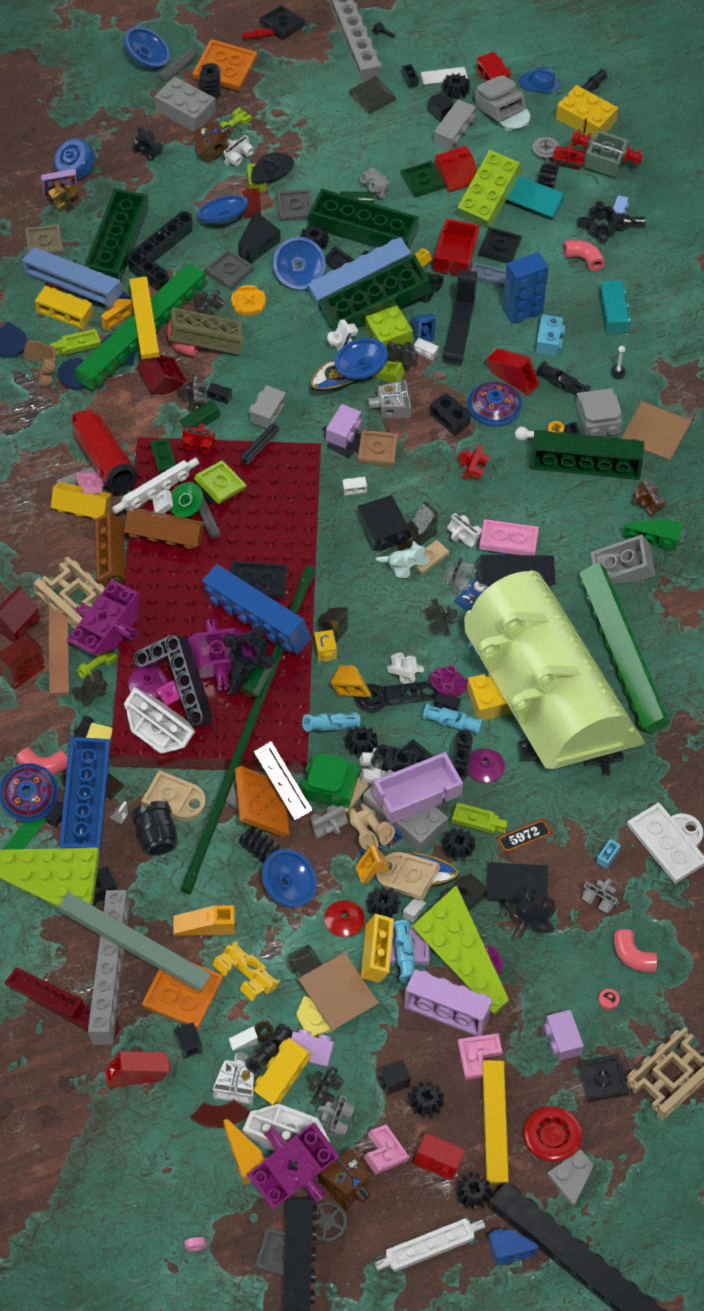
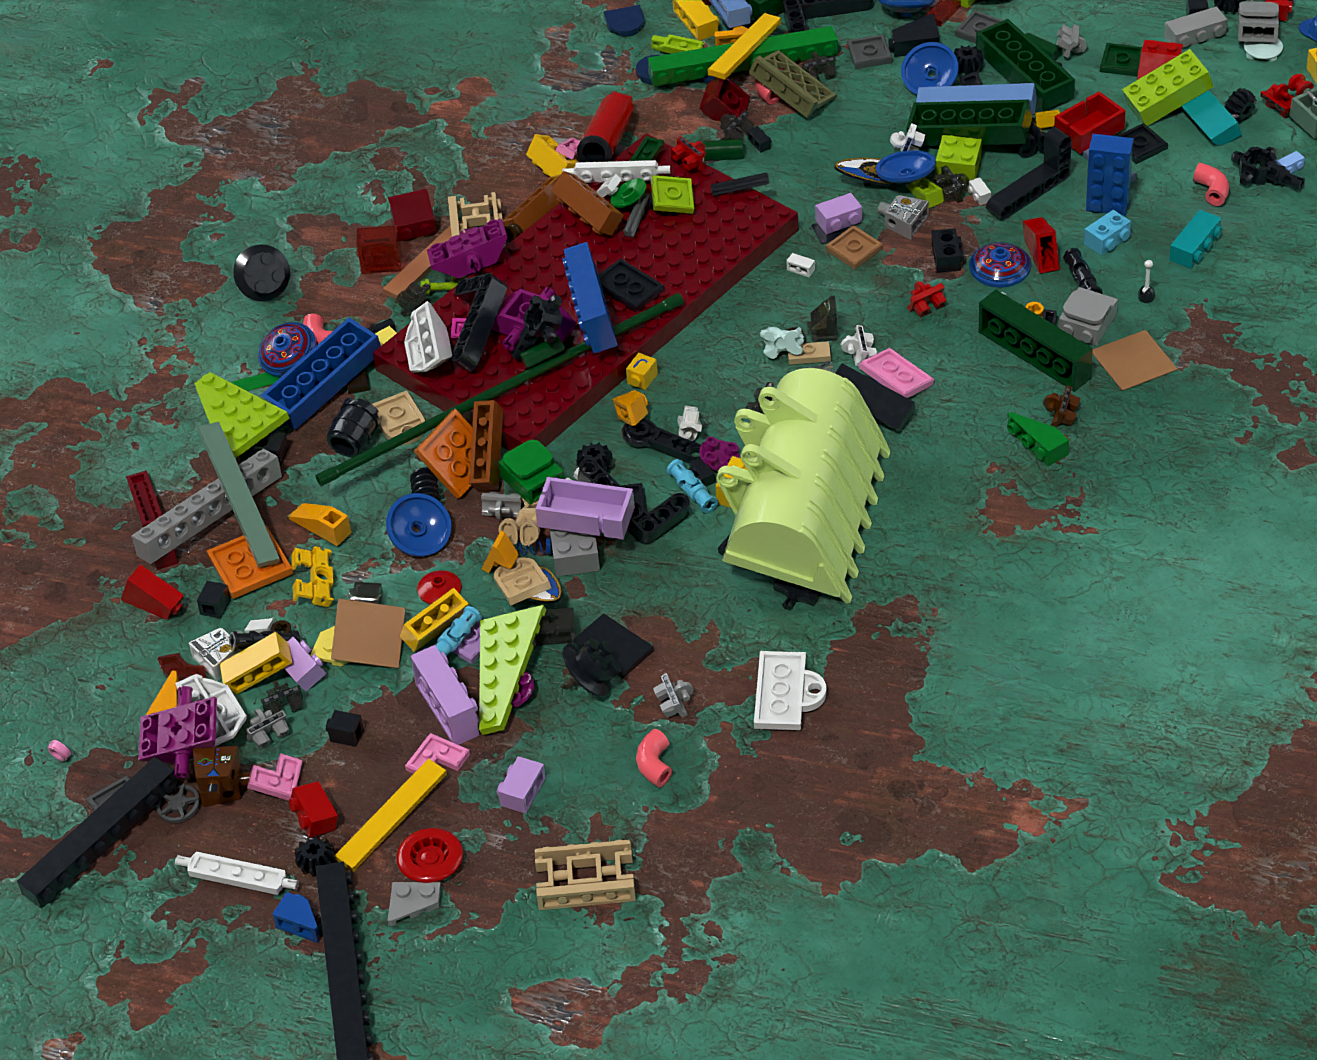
camera: 45 degrees right, 10 degrees down
medium nougat piece [23,341,55,387] -> none
white piece [109,801,128,824] -> none
magenta dish [128,667,167,699] -> none
light orange tile [231,285,266,316] -> none
light grey brick [249,385,286,429] -> none
medium azure piece [302,712,361,732] -> none
clear smoke slope [317,607,348,642] -> none
black brick [357,495,409,551] -> none
black gear [366,886,401,918] -> none
white piece [403,898,426,923] -> none
black gear [409,1082,445,1118] -> none
blue slope [411,313,436,342] -> none
black gear [442,827,476,862] -> none
lime hinge [451,803,508,833] -> none
magenta dish [468,748,505,783] -> none
sticker [496,818,553,853] -> none
light grey gear [532,137,559,160] -> none
black tile [578,1054,629,1102] -> none
brick [579,562,671,734] -> none
light grey slope [591,535,656,584] -> none
medium azure piece [596,839,621,869] -> none
coral tile [598,989,619,1011] -> none

